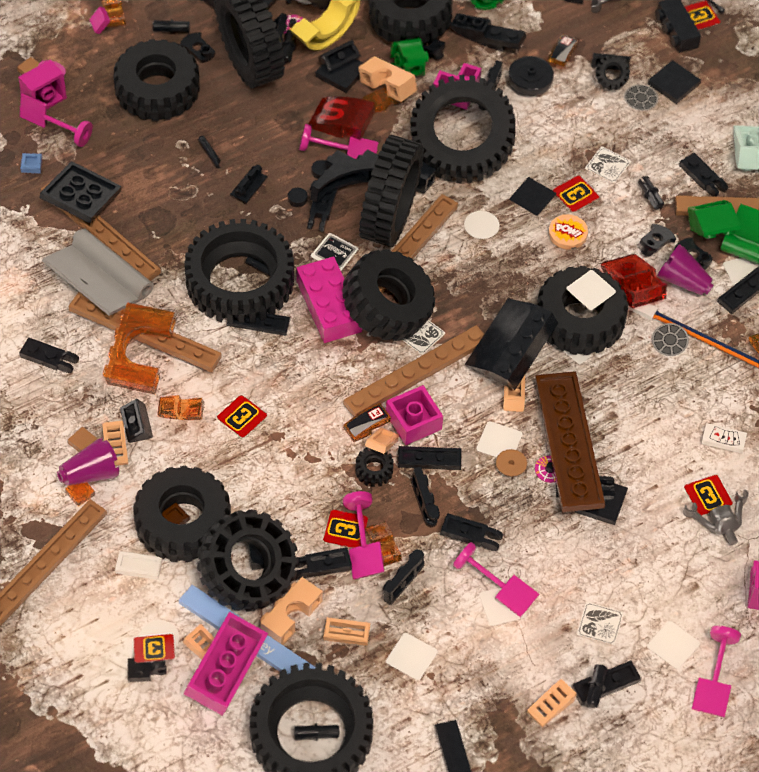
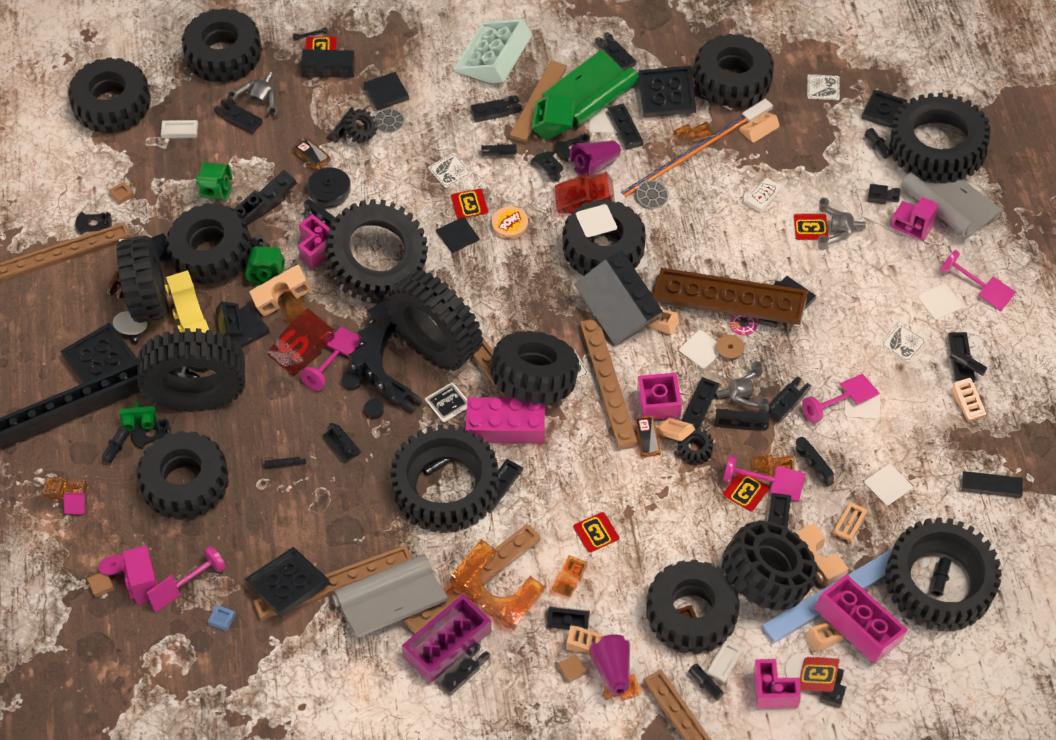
camera: 65 degrees left, 0 degrees up
white sticker [464,211,499,239] -> none
none -> green hips [119,401,157,431]
none -> magenta brick [402,594,492,684]
none -> black axle [688,663,724,700]
none -> flat silver piece [717,361,770,412]
none -> dark pink brick [753,659,801,709]

